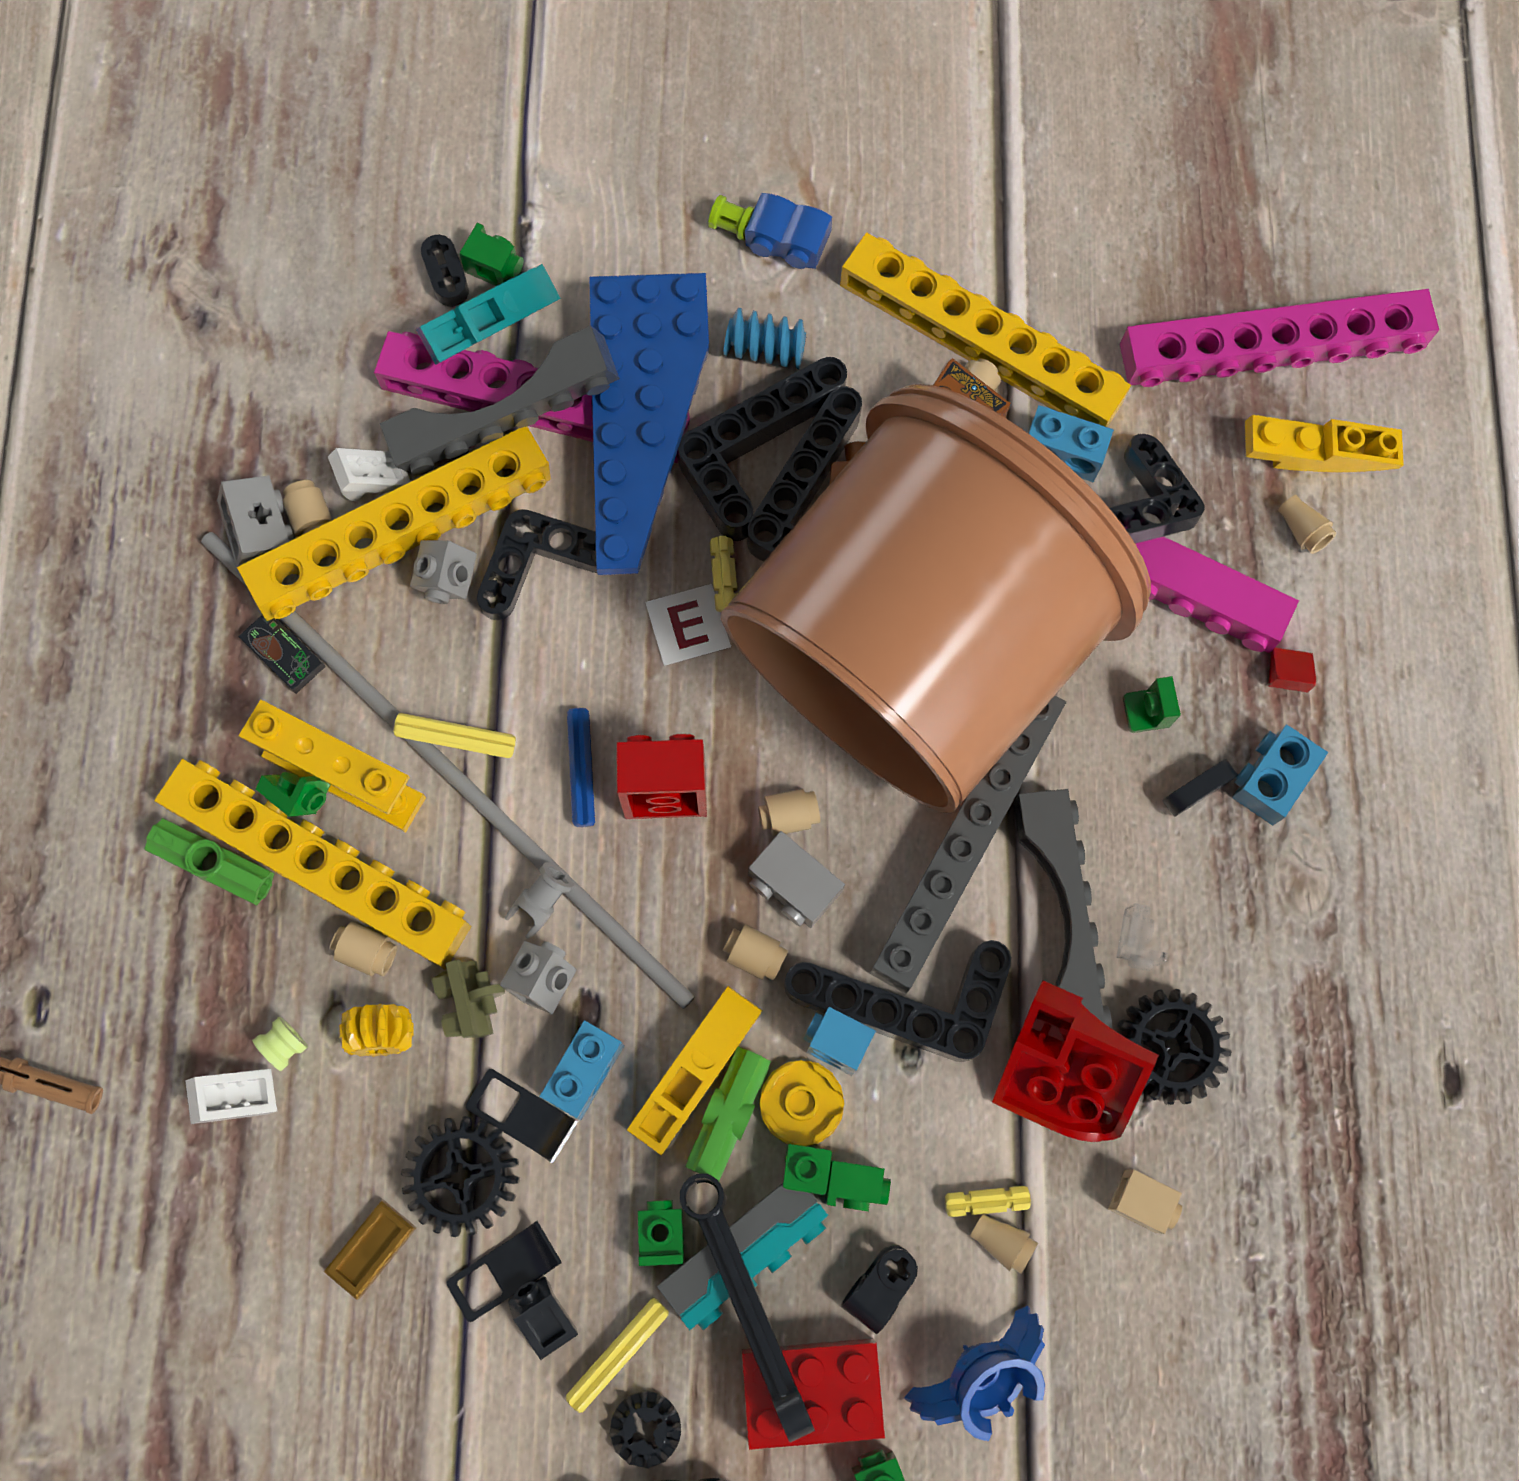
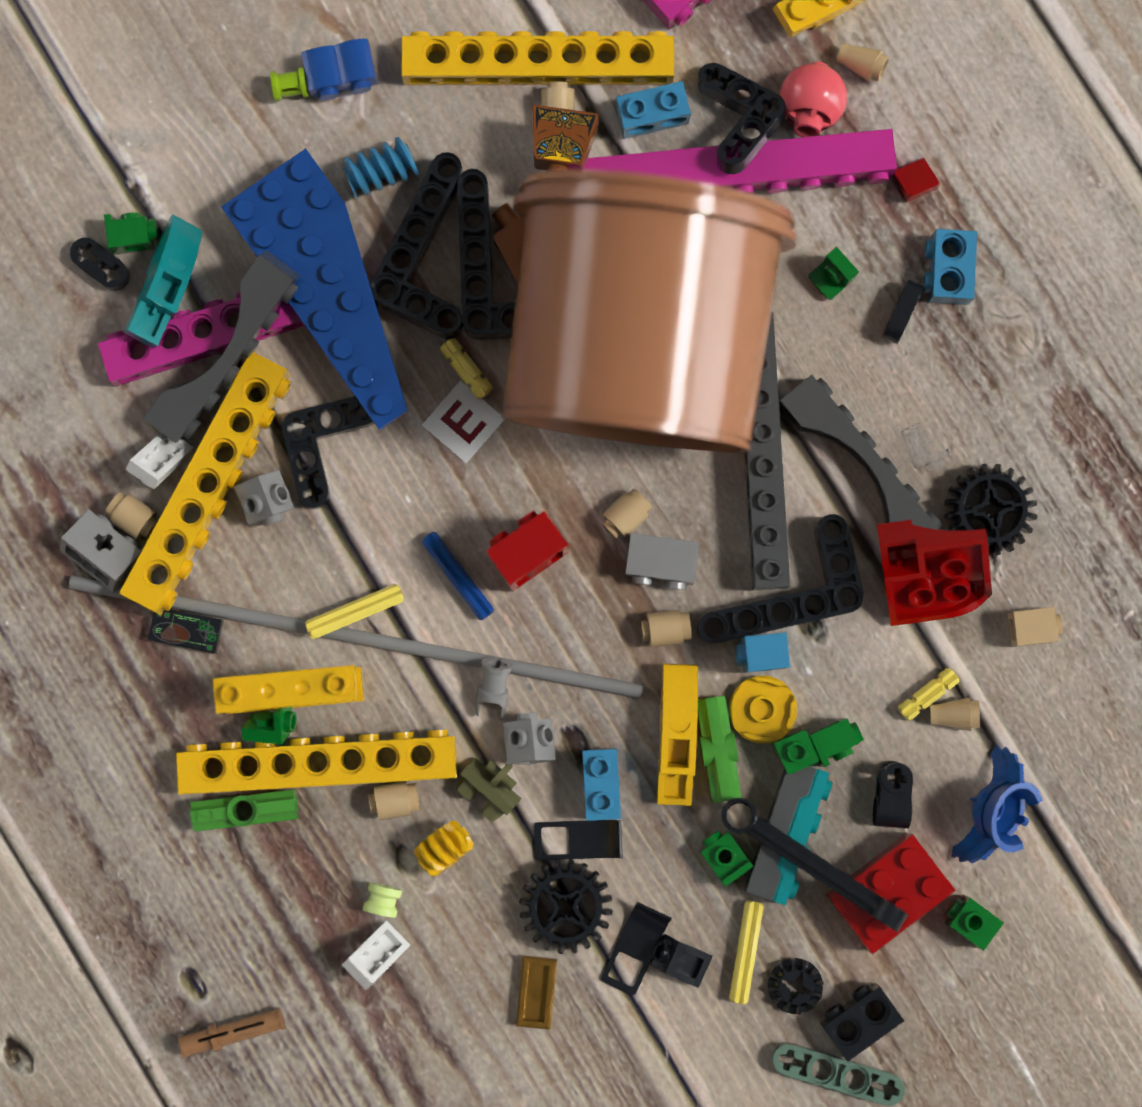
camera: 30 degrees left, 10 degrees up
none -> coral brick [780,62,847,137]

